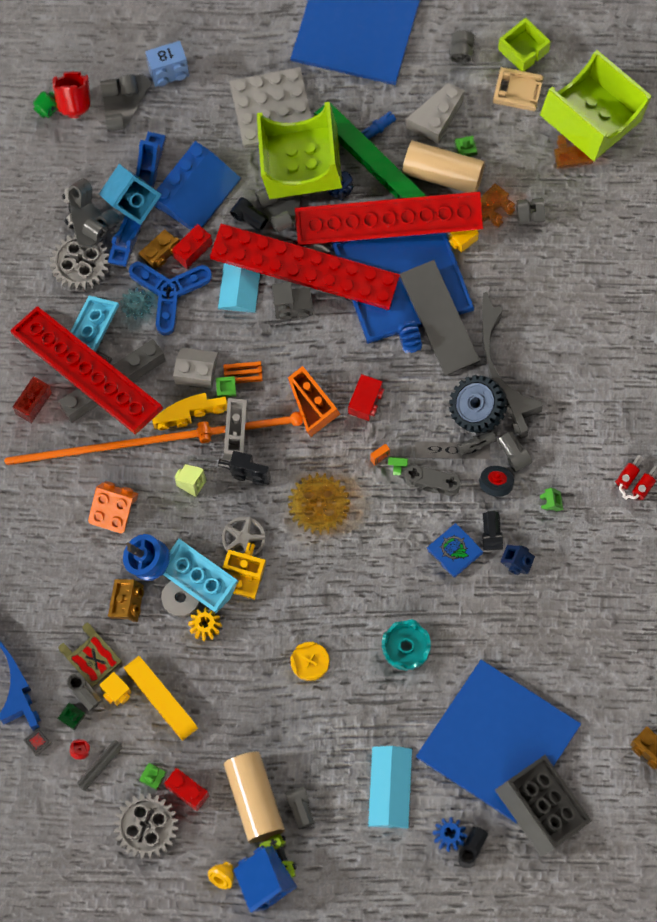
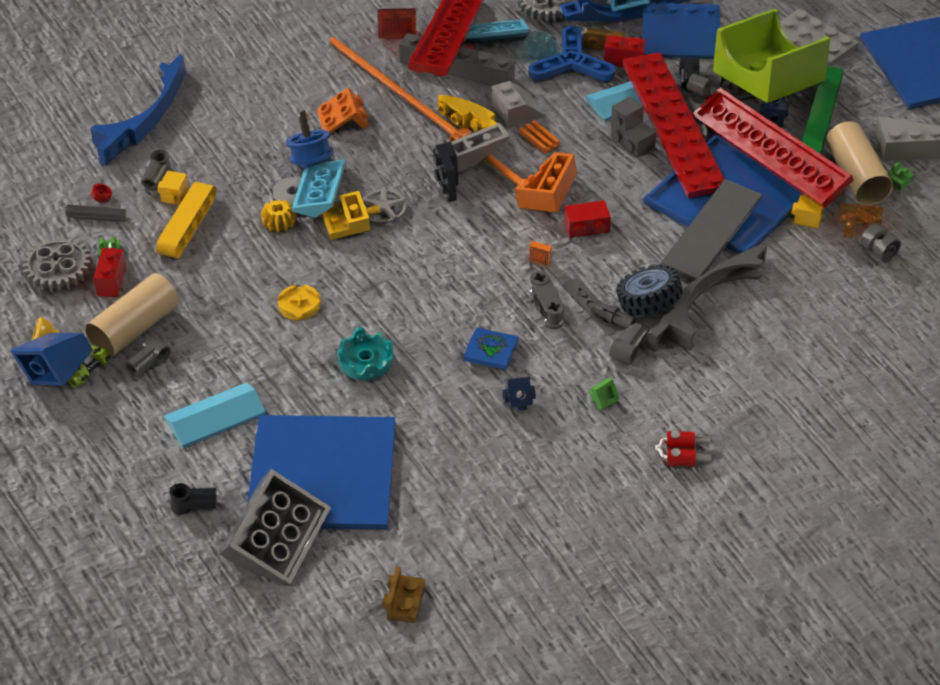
camera: 55 degrees right, 25 degrees down
tile [24,728,52,756] -> none
flag [58,623,122,688] -> none
dark green tile [58,702,86,731] -> none
pearl gold bracket [108,579,144,622] -> none
yellowish green slope [175,464,206,497] -> none
bright green tile [216,376,236,398] -> none
clear yellow gear [288,473,350,535] -> none
blue pin [361,111,396,140] -> none
bright green tile [388,457,408,475] -> none
blue gear [398,321,422,353] -> none
blue gear [433,817,467,852] -> none
black wheel [479,466,514,497] -> none
black piece [482,511,503,550] -> none

